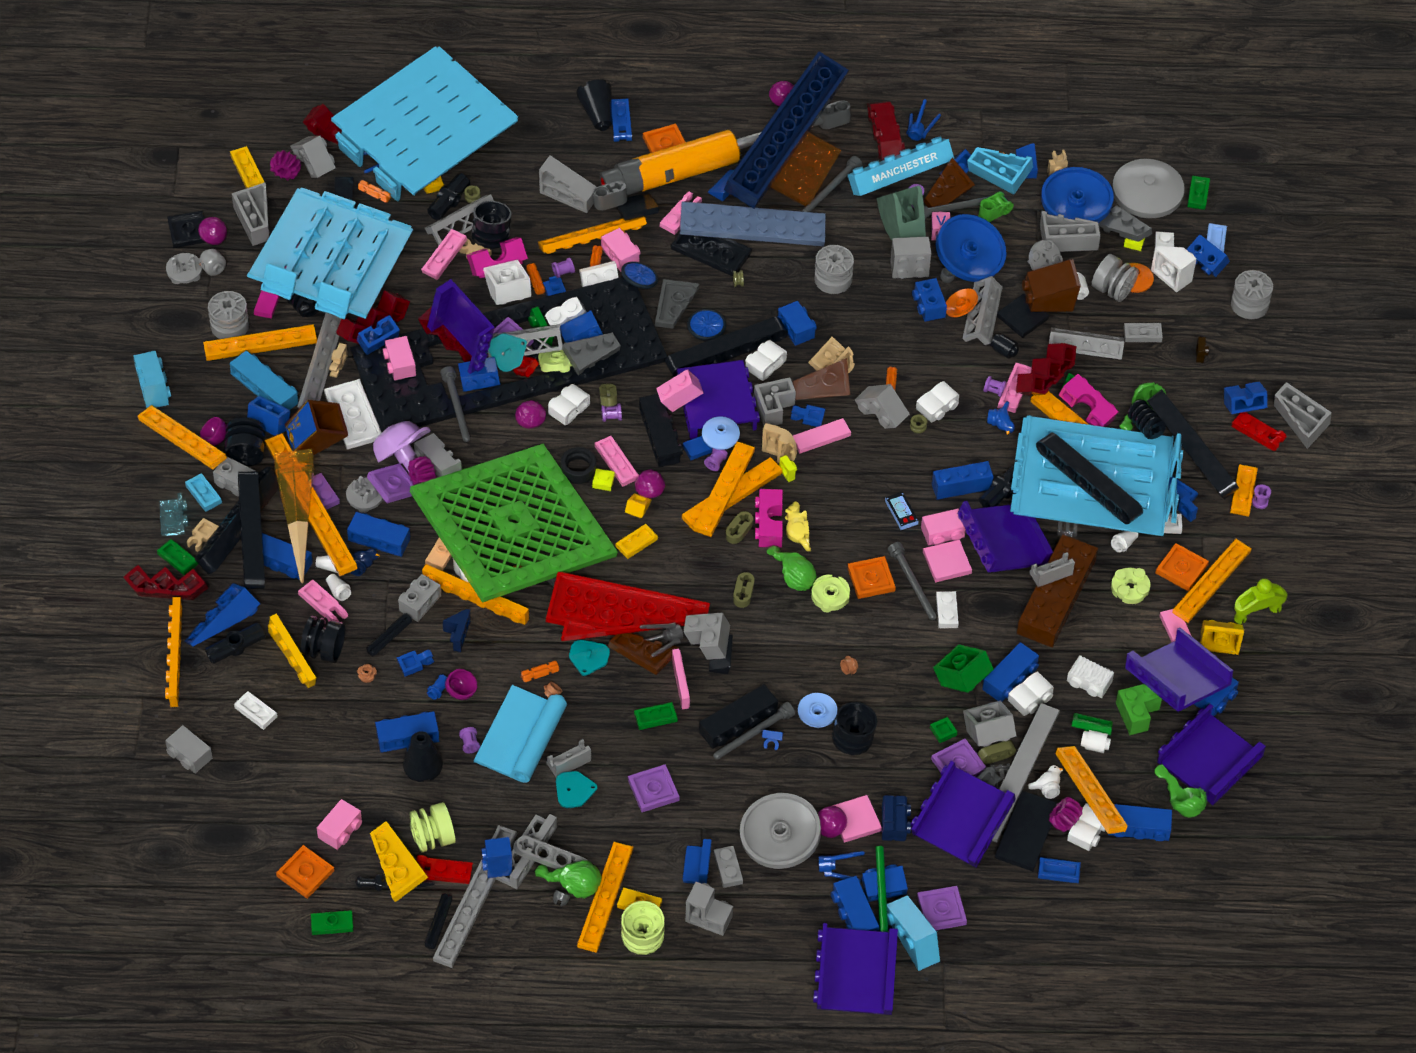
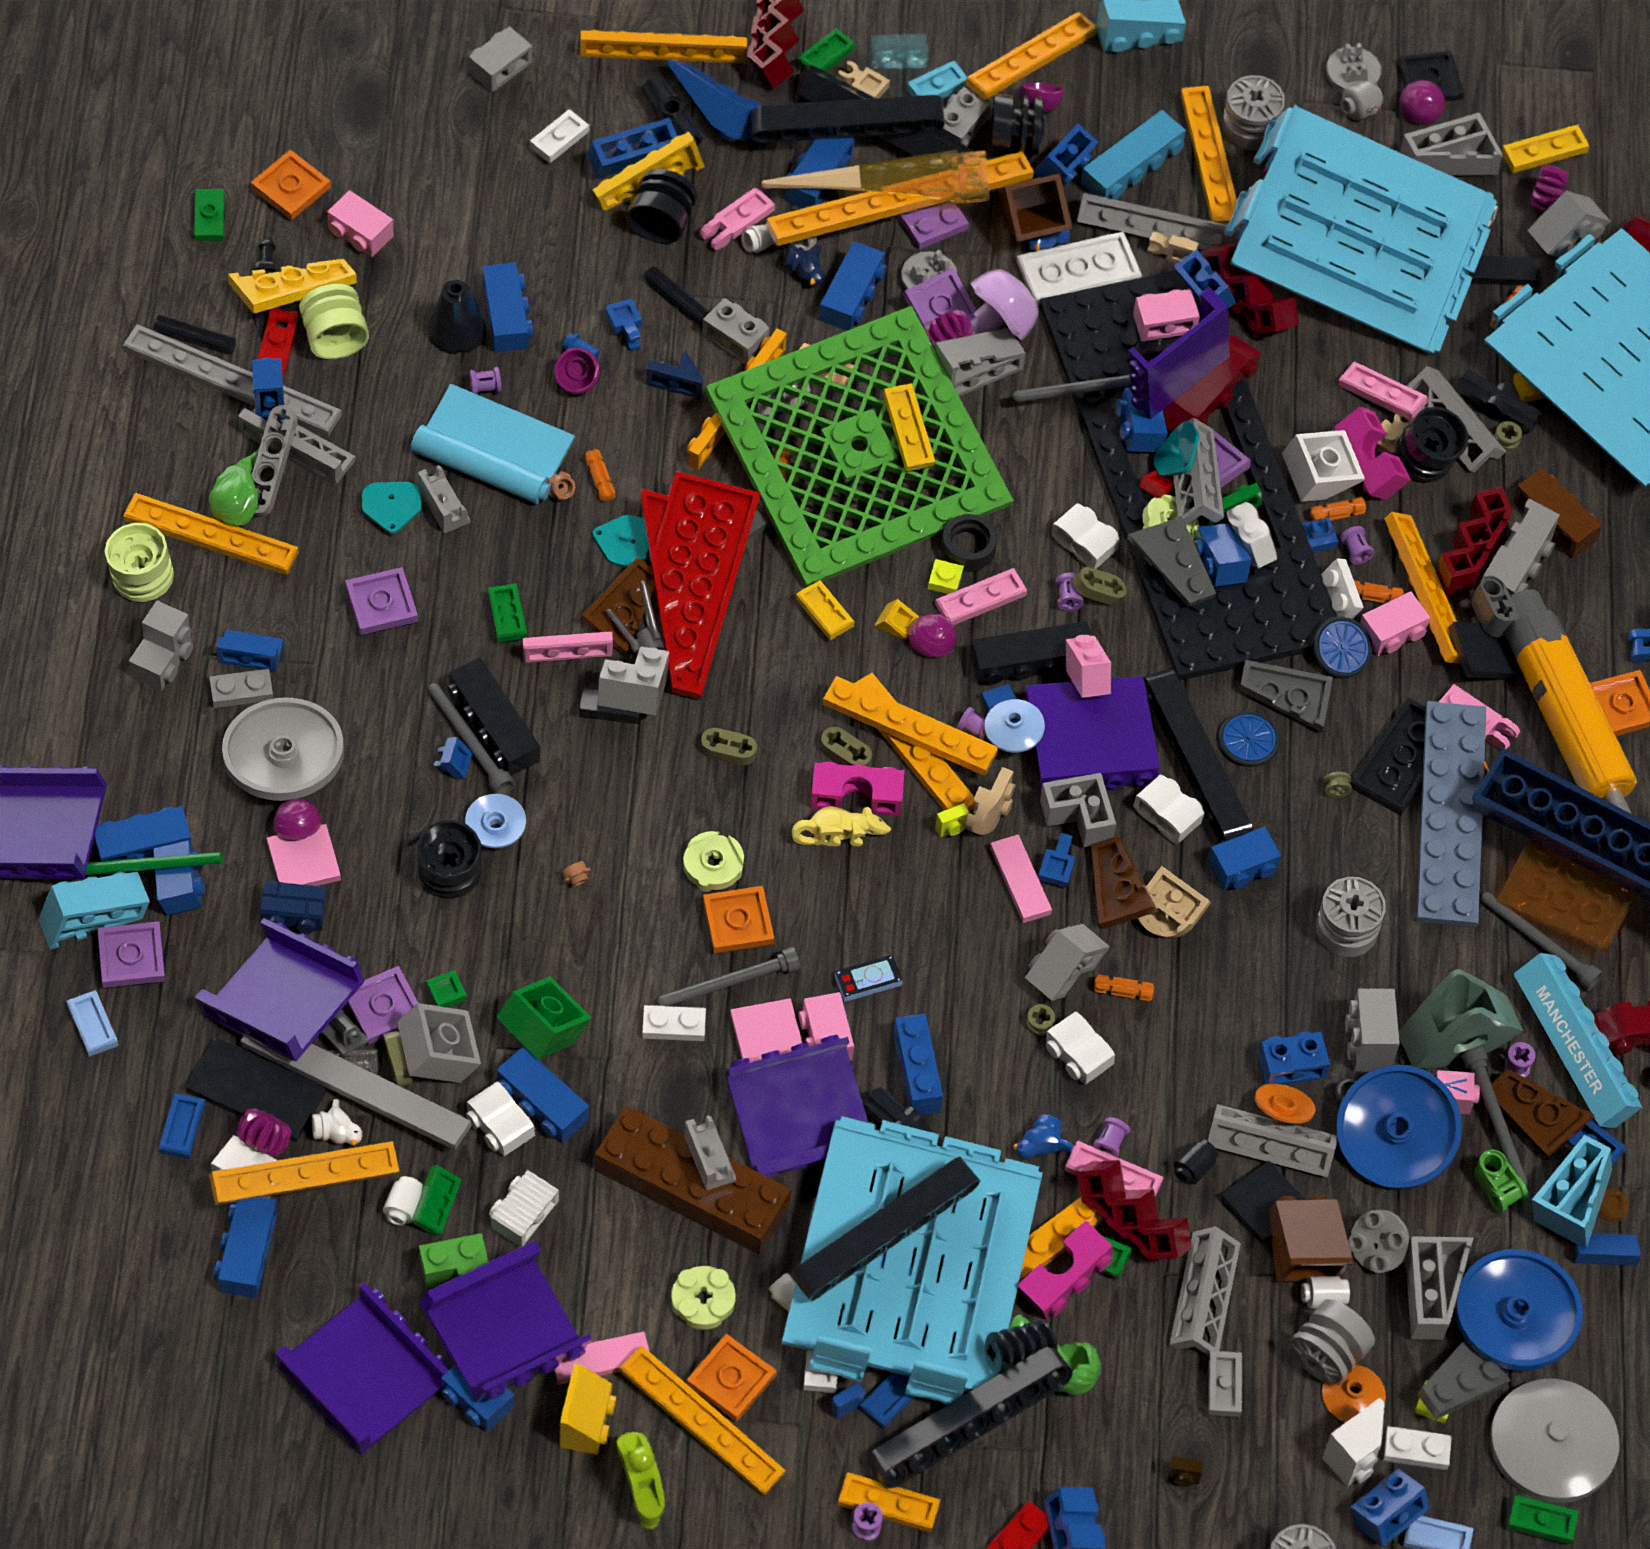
camera: 90 degrees right, 5 degrees up
nougat plate [357,664,377,683] -> none
magenta piece [515,400,546,429] -> none
dark grey hinge [553,890,570,907] -> none
yellow plate [617,887,662,910] -> none
bright green hair [767,545,816,591] -> none
blue plant [819,851,865,882] -> none
tan plate [1047,150,1068,176] -> none
bright green hair [1155,764,1207,818] -> none
none -> light blue tile [67,990,118,1057]
none -> blue brick [587,118,677,178]
none -> yellow plate [883,383,935,471]
none -> dark red brick [1436,487,1513,596]
none -> reddish brown brick [1513,468,1602,558]

